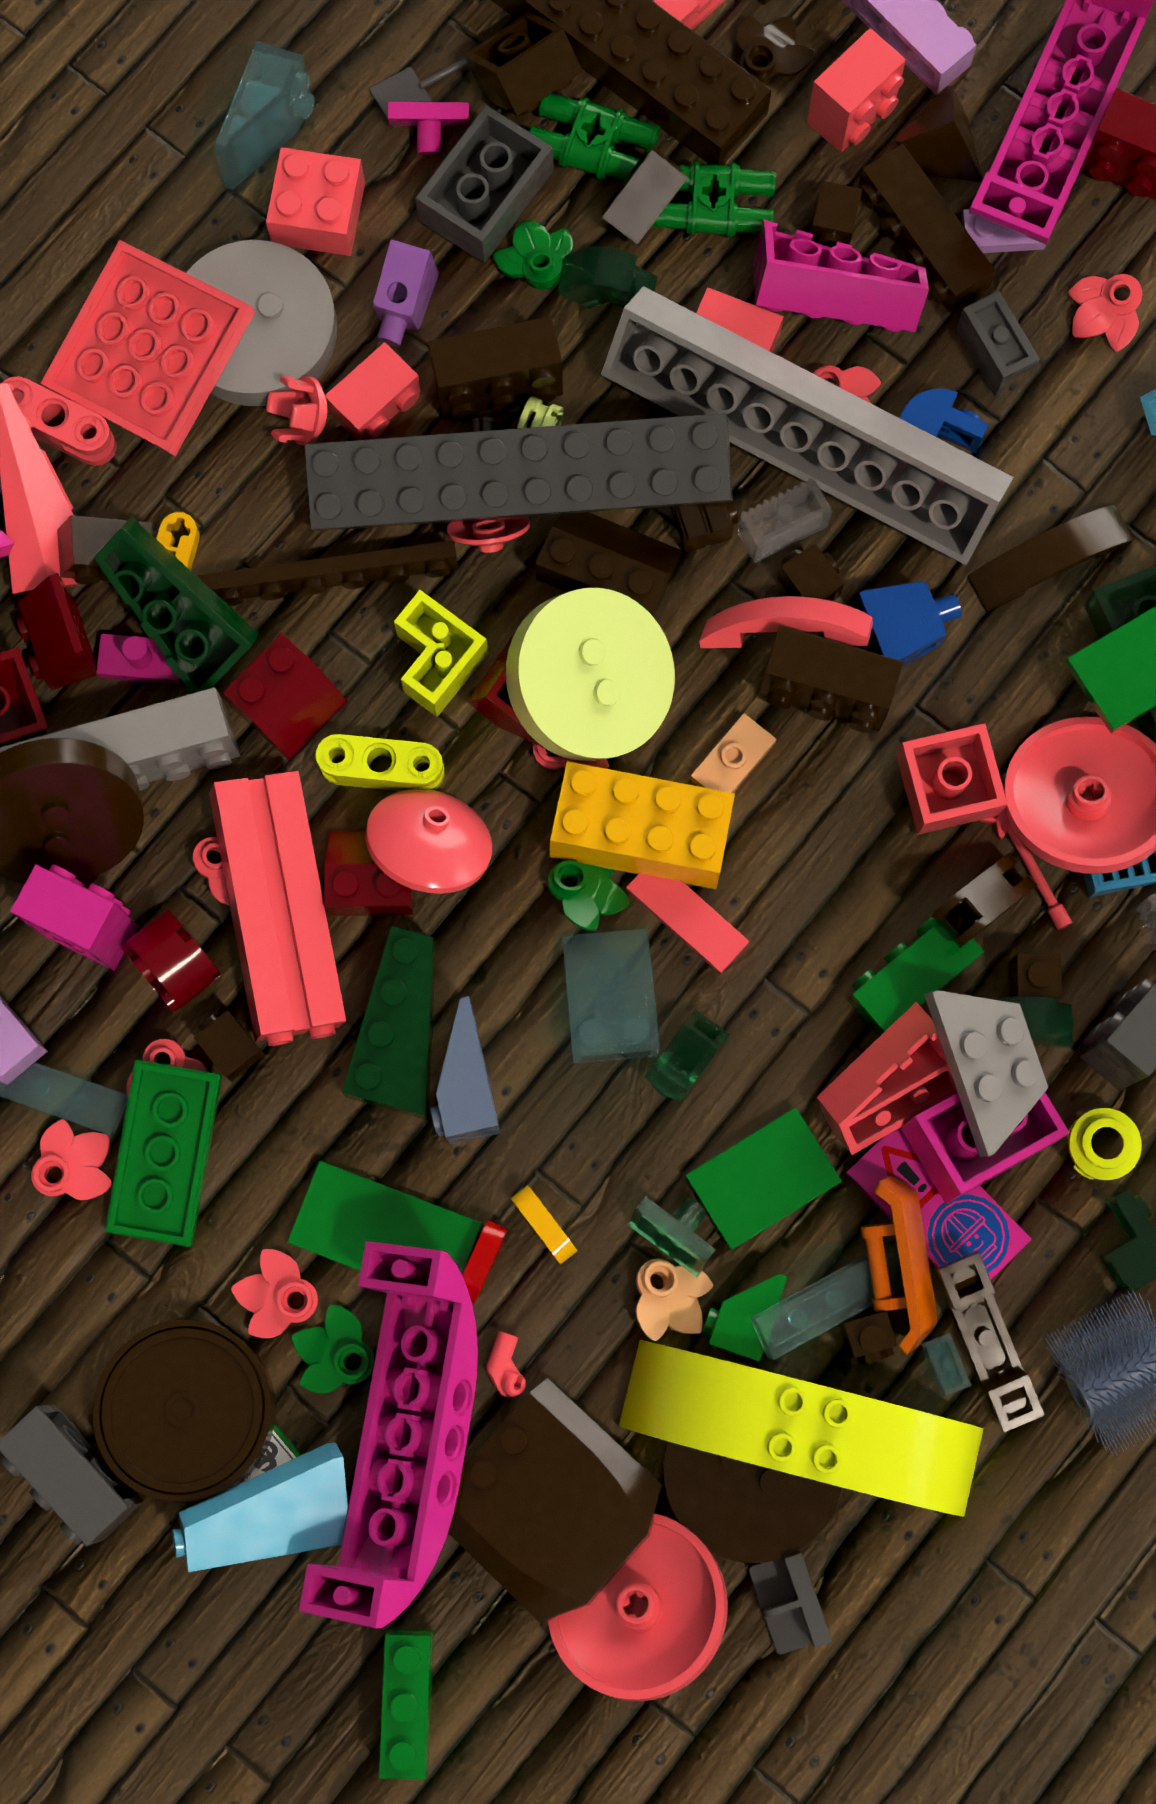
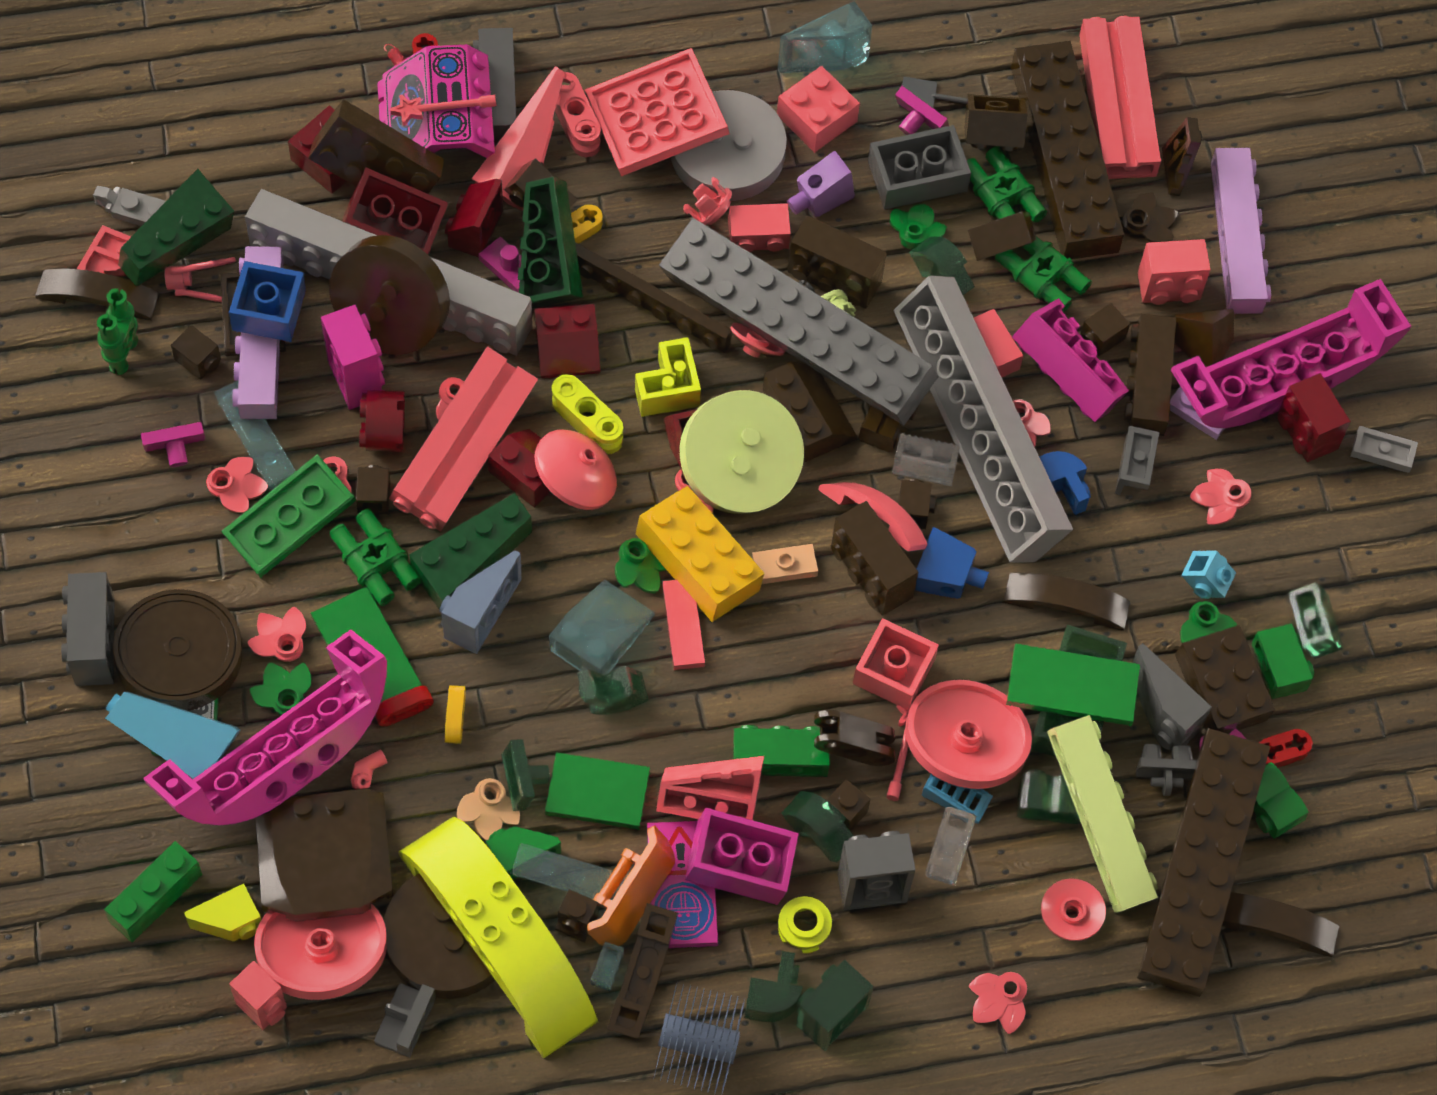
camera: 35 degrees right, 15 degrees down
light grey wing [924,990,1048,1157] -> none
none -> neon yellow slope [184,884,261,941]
none -> coral brick [229,961,287,1030]
none -> green pin [329,508,421,606]

